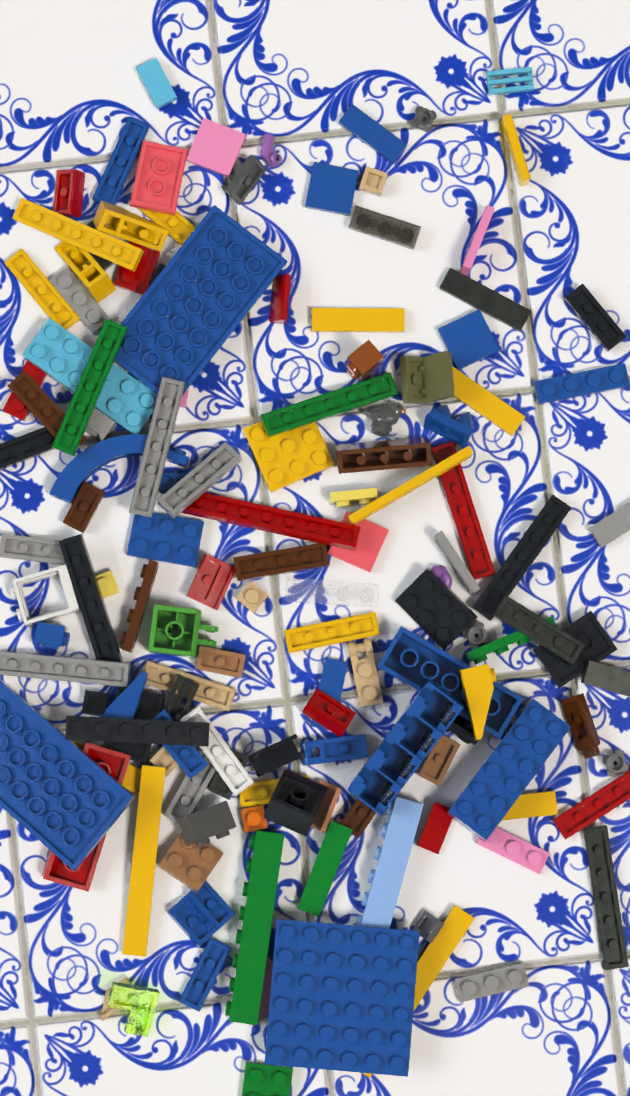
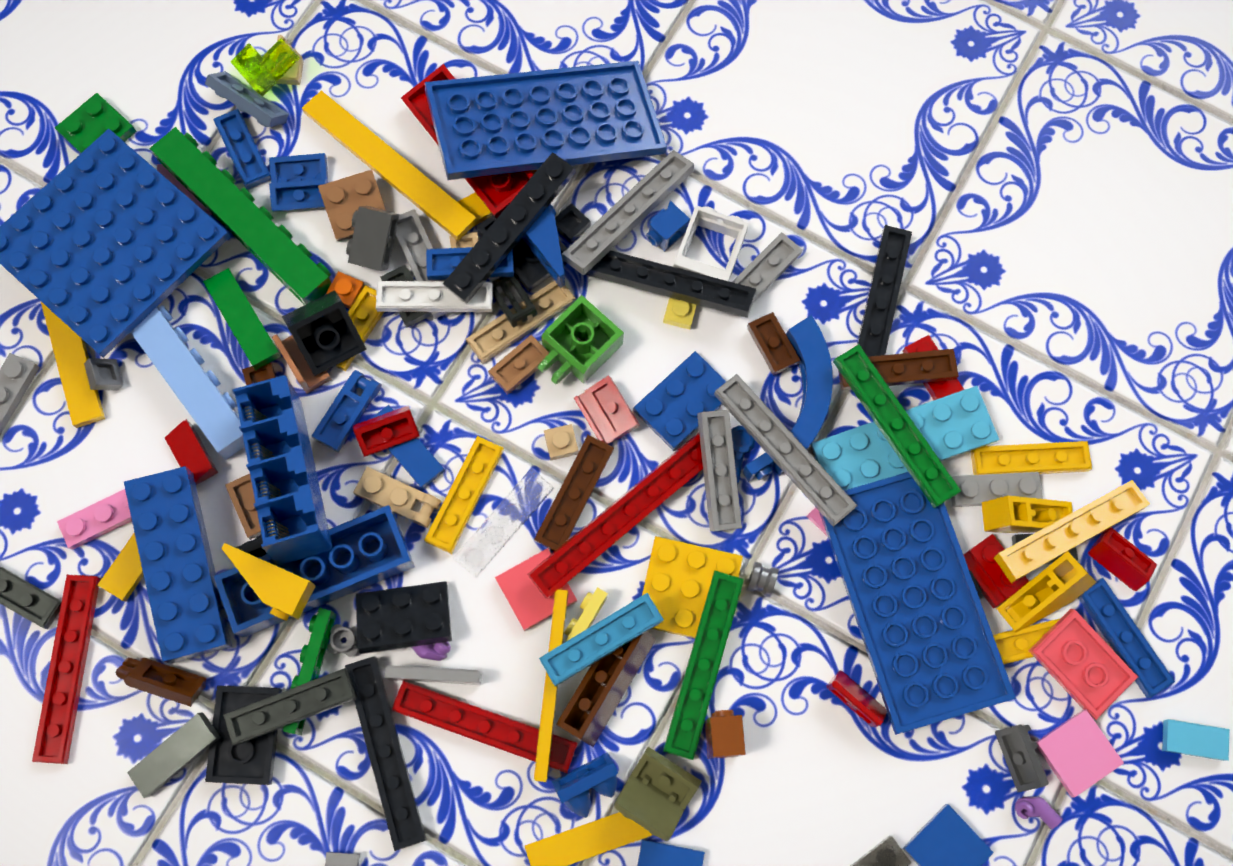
camera: 125 degrees right, 10 degrees down
light grey window [85,408,117,441] -> none
reddish brown plate [120,560,160,654] -> none
black panel [248,734,301,778] -> none
yellow tile [312,308,404,333] -> none
dark grey animal [362,402,406,437] -> none
flat silver plate [602,750,629,777] -> none
none -> sand blue plate [205,71,289,127]
none -> dark azure tile [539,593,664,687]
none -> flat silver wheel [746,561,779,598]

